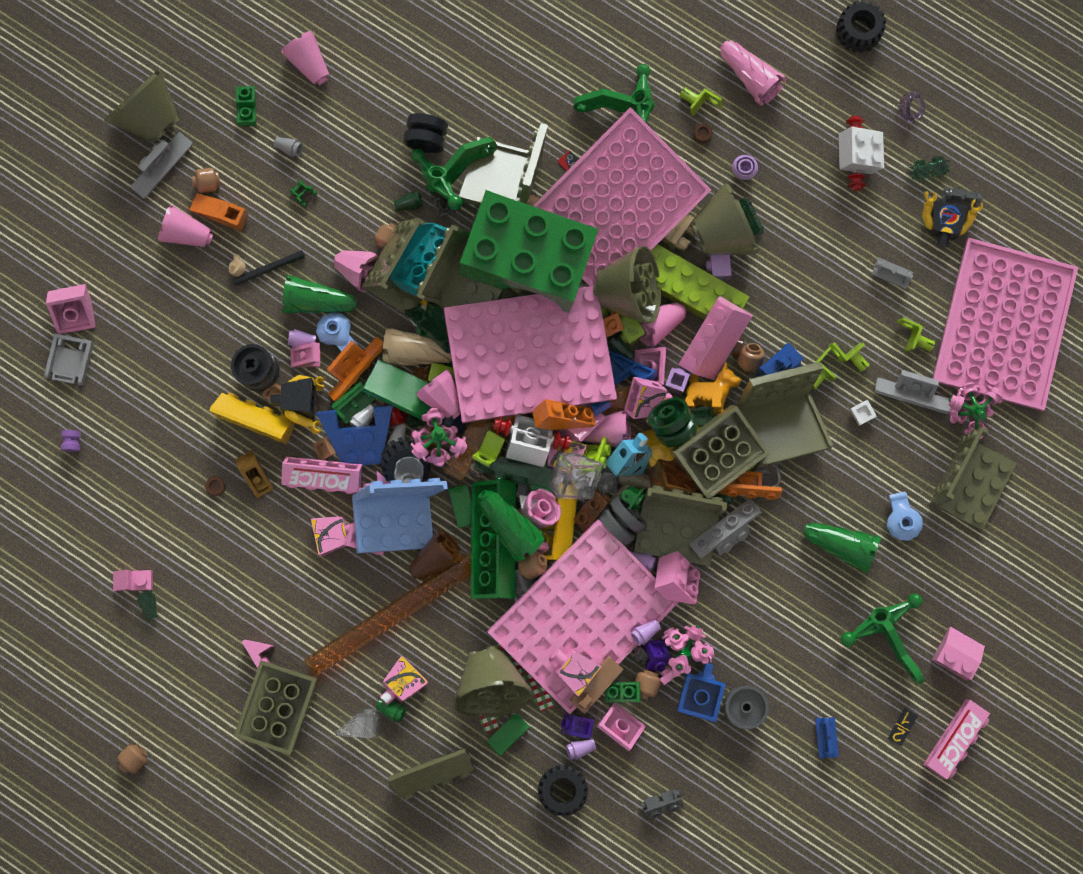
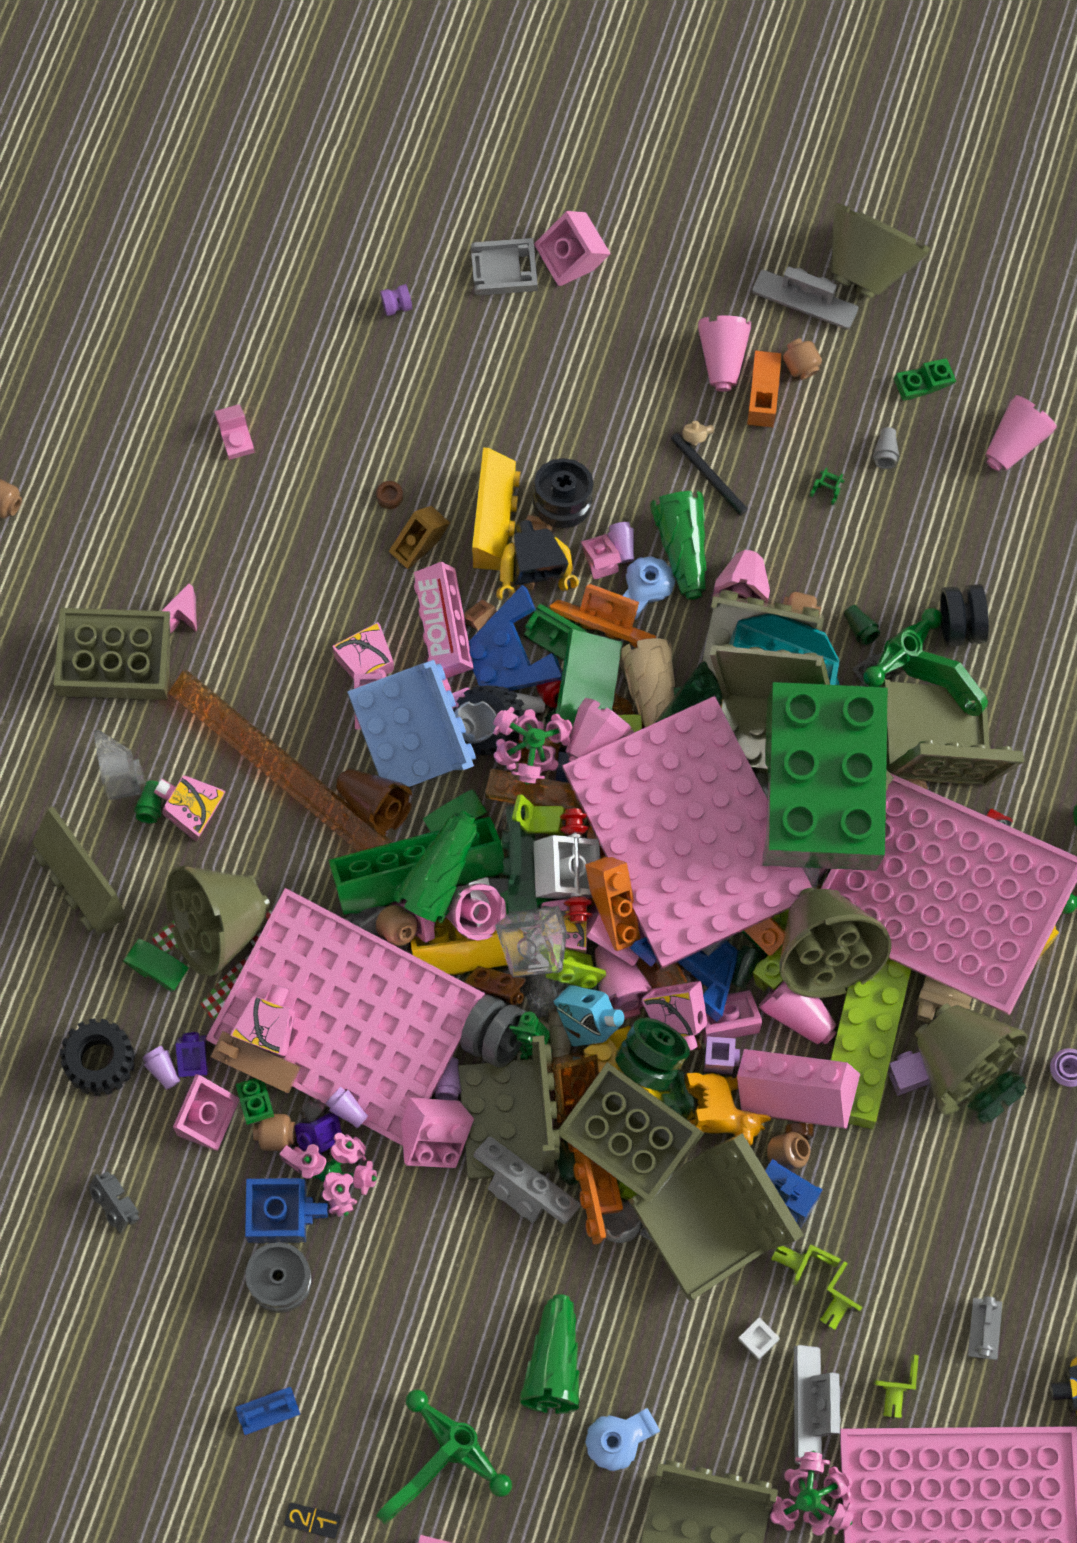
camera: 75 degrees right, 10 degrees down
clear green cone [137,590,158,620] -> none
white cone [349,404,374,427] -> none

